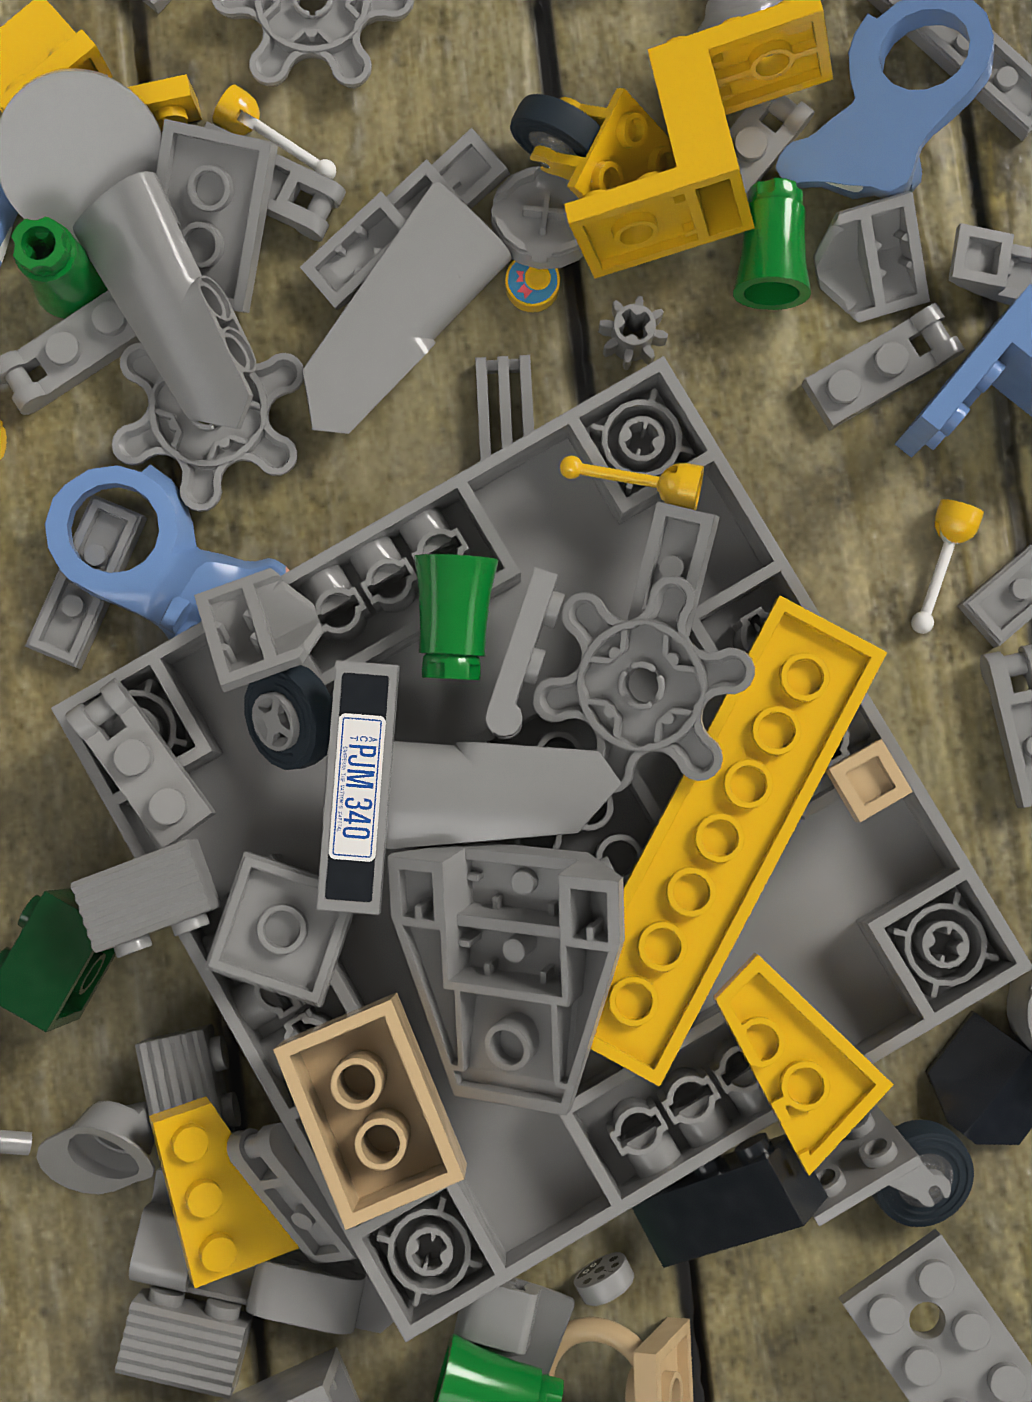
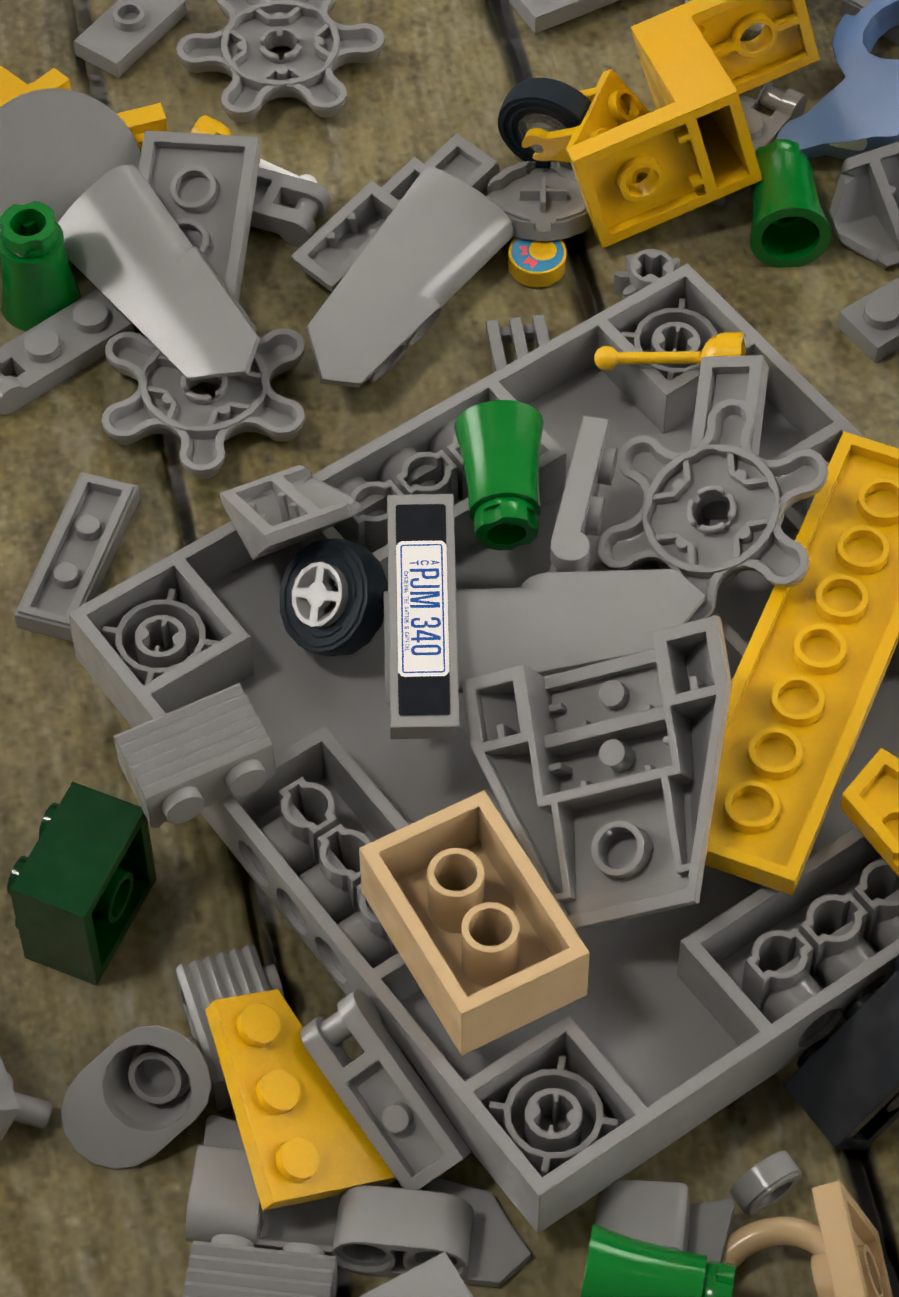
camera: 10 degrees left, 30 degrees down
medium blue animal [45,464,290,640] -> none
light grey plate [65,678,216,848] -> none
light grey plate [204,851,354,1007] -> none

